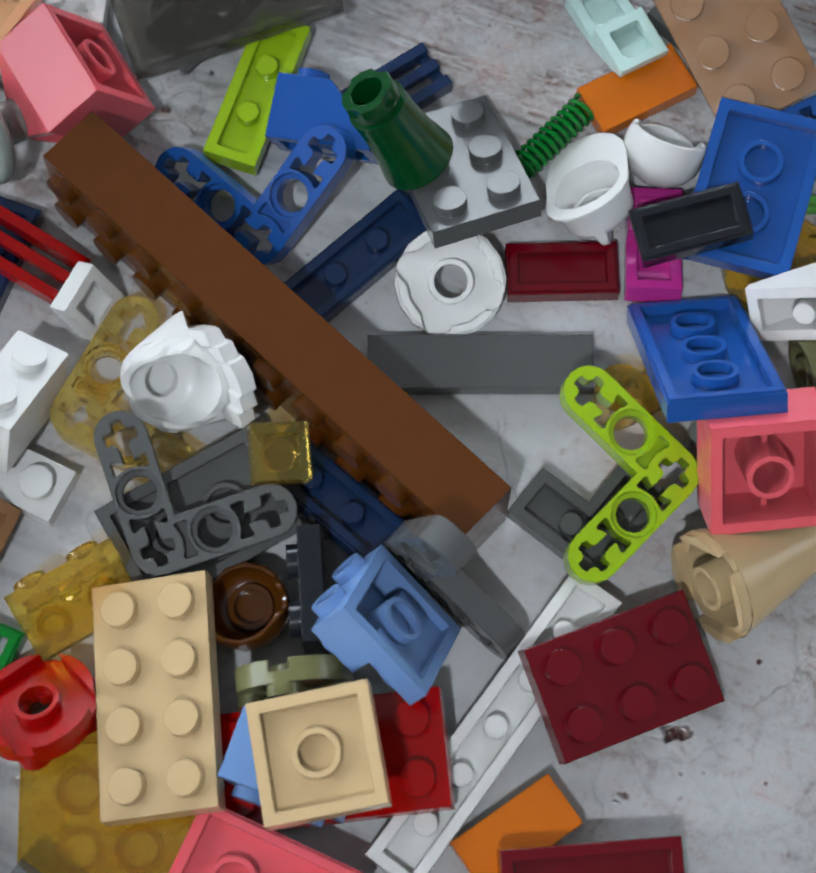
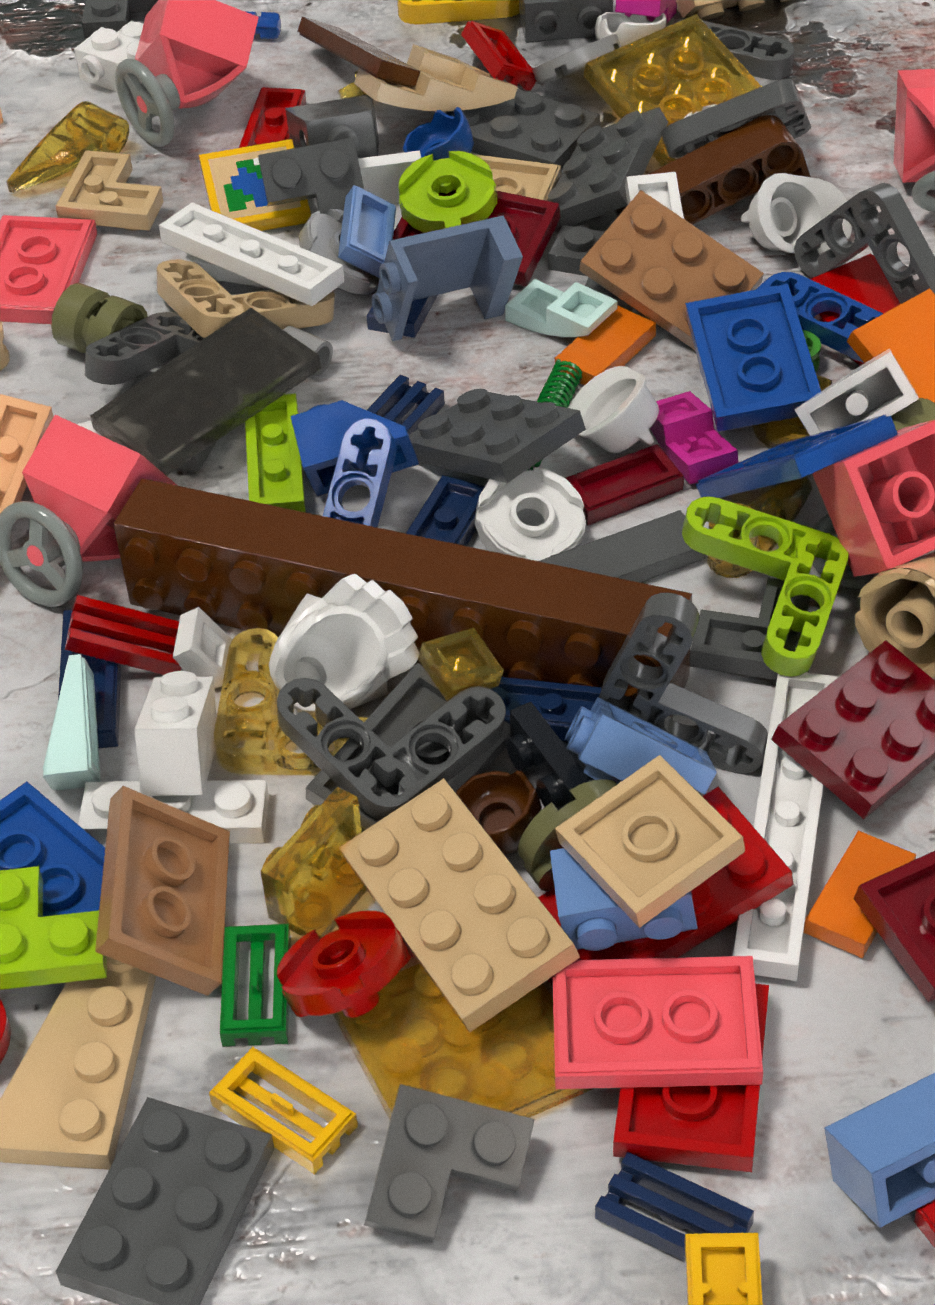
camera: 20 degrees left, 25 degrees down
dark green plant [342,69,453,191] -> none
white hair [623,118,706,188] -> none
black tile [628,182,754,268] -> none

